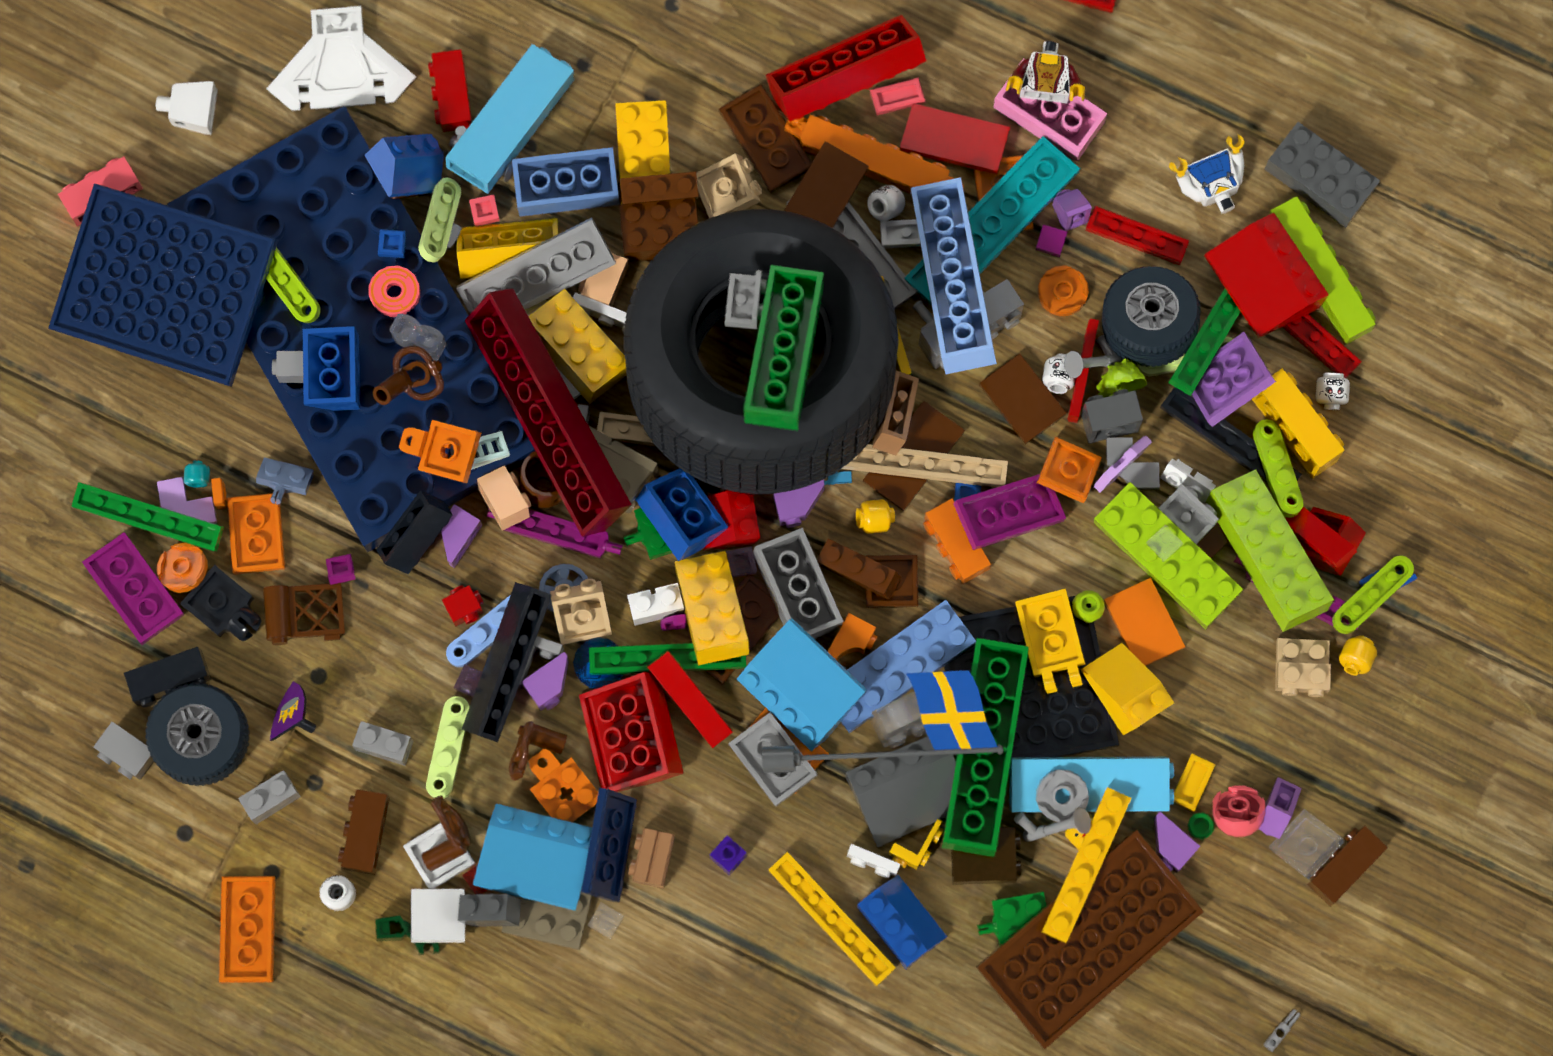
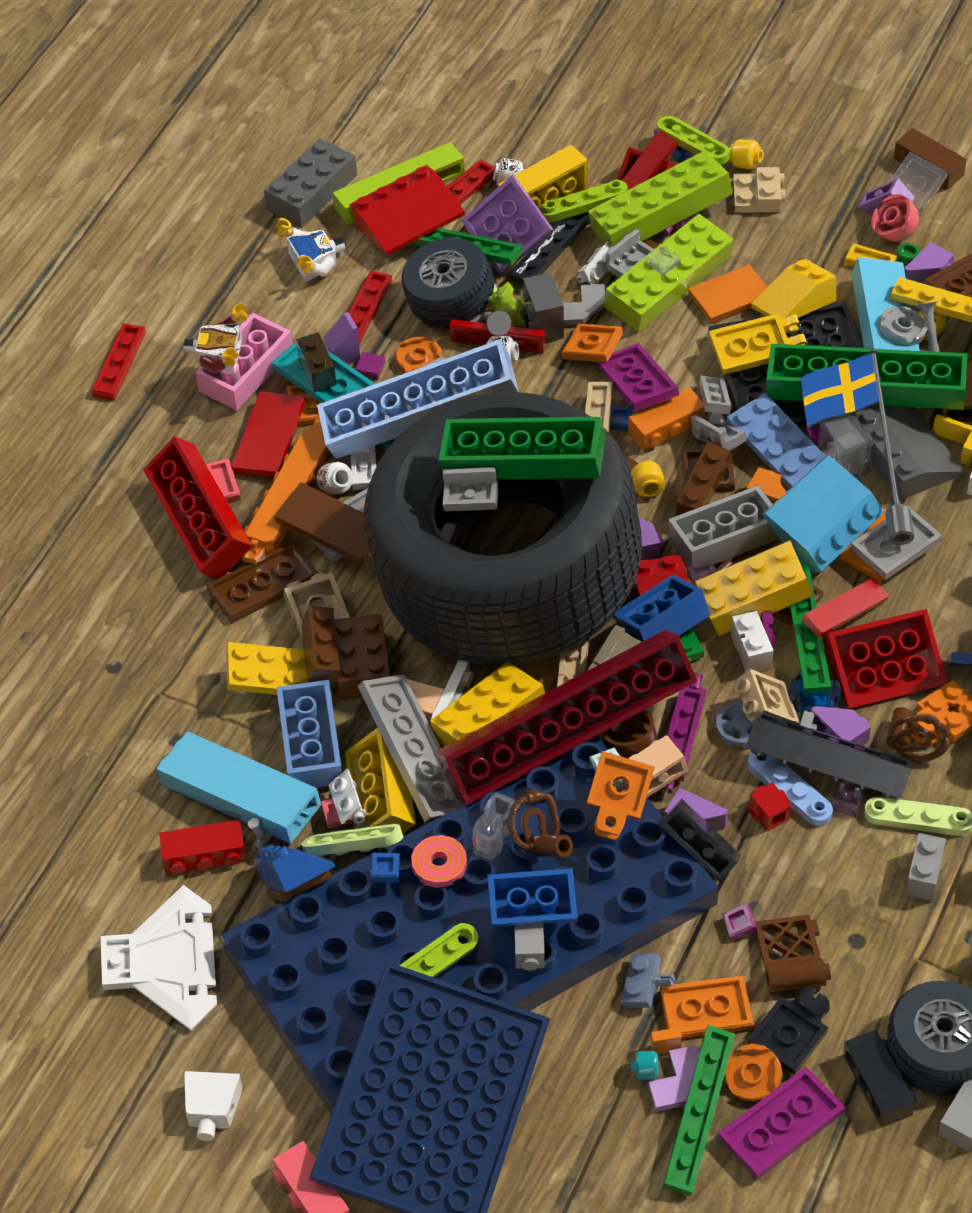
camera: 90 degrees left, 25 degrees down
shield [270,681,316,741] -> none
reddish brown tile [979,354,1067,445] -> none
lime plate [1072,590,1105,623] -> none
lavender tile [1094,436,1152,493] -> none
none -> dark brown brick [296,332,337,392]
none -> white hinge [328,769,366,824]
none -> light grey bracket [691,415,747,450]
none -> light grey hinge [699,375,731,424]

